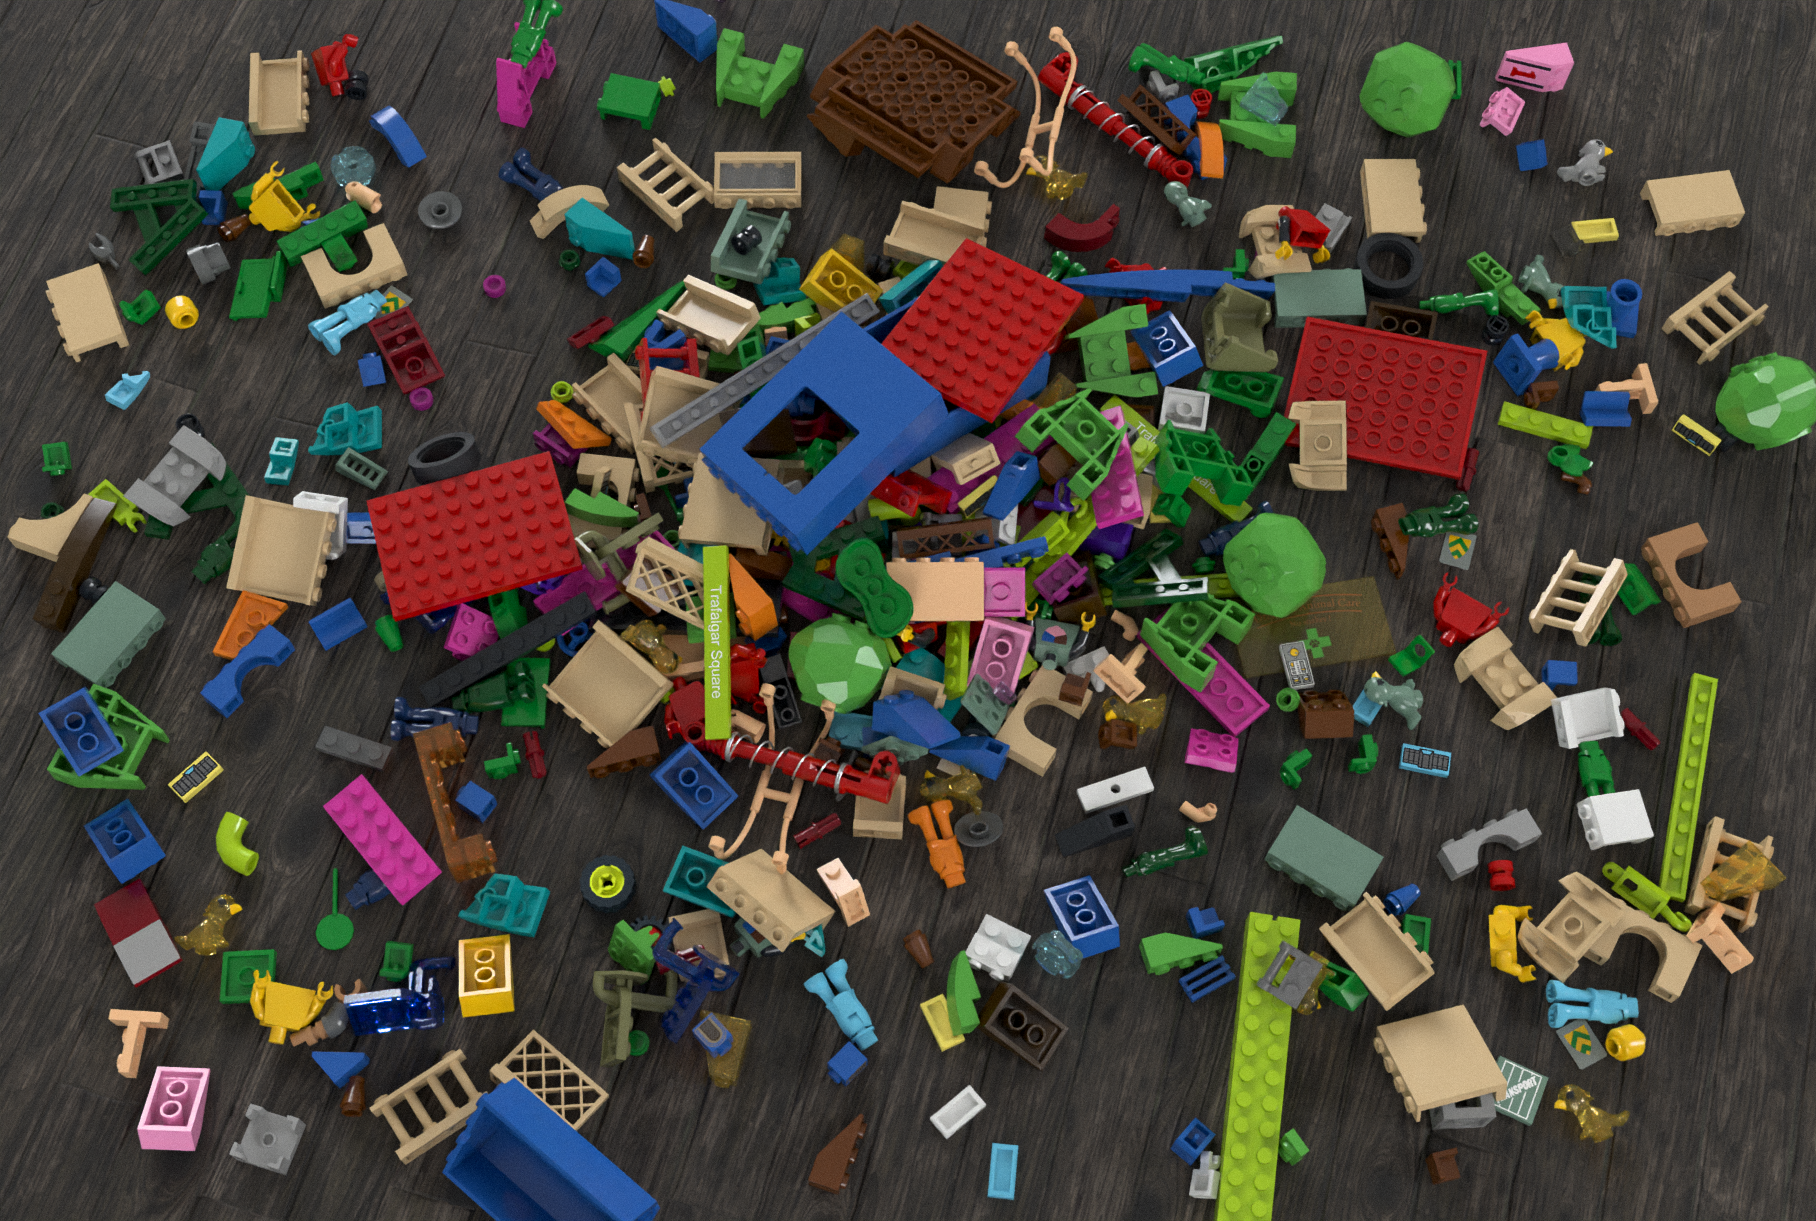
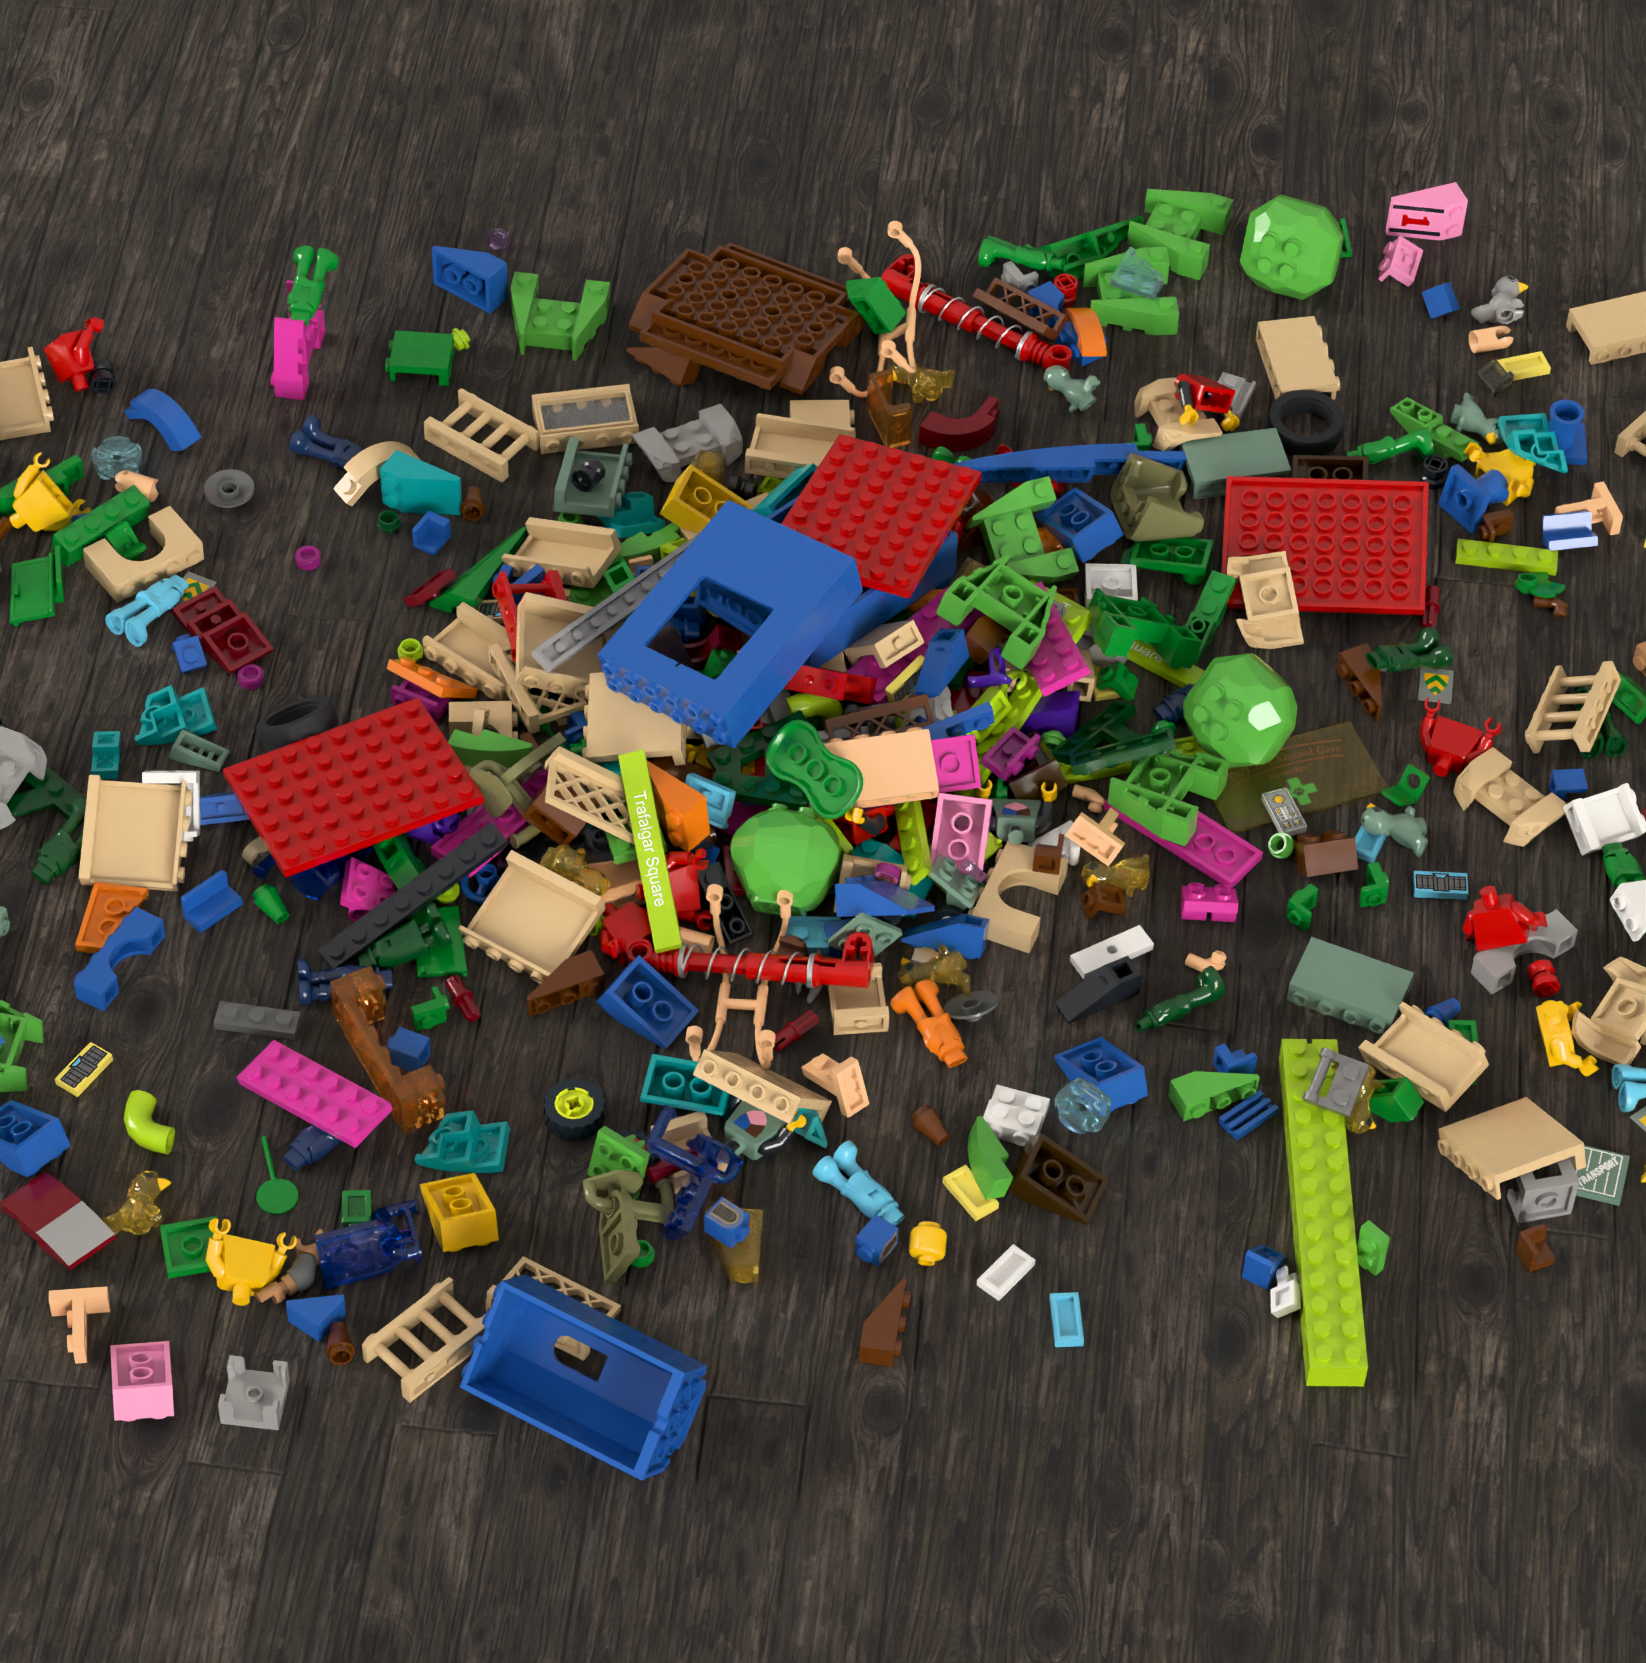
camera: 10 degrees left, 15 degrees down
none -> light grey piece [632,403,743,483]
none -> medium azure plate [685,773,737,829]
none -> green slope [846,277,906,334]
none -> clear orange panel [867,369,912,448]
none -> magenta tile [873,863,902,885]
none -> yellow head [909,1221,947,1266]
none -> bright green wedge [1127,189,1233,281]
none -> red torso [1462,886,1548,951]
none -> light nougat piece [1469,326,1514,353]

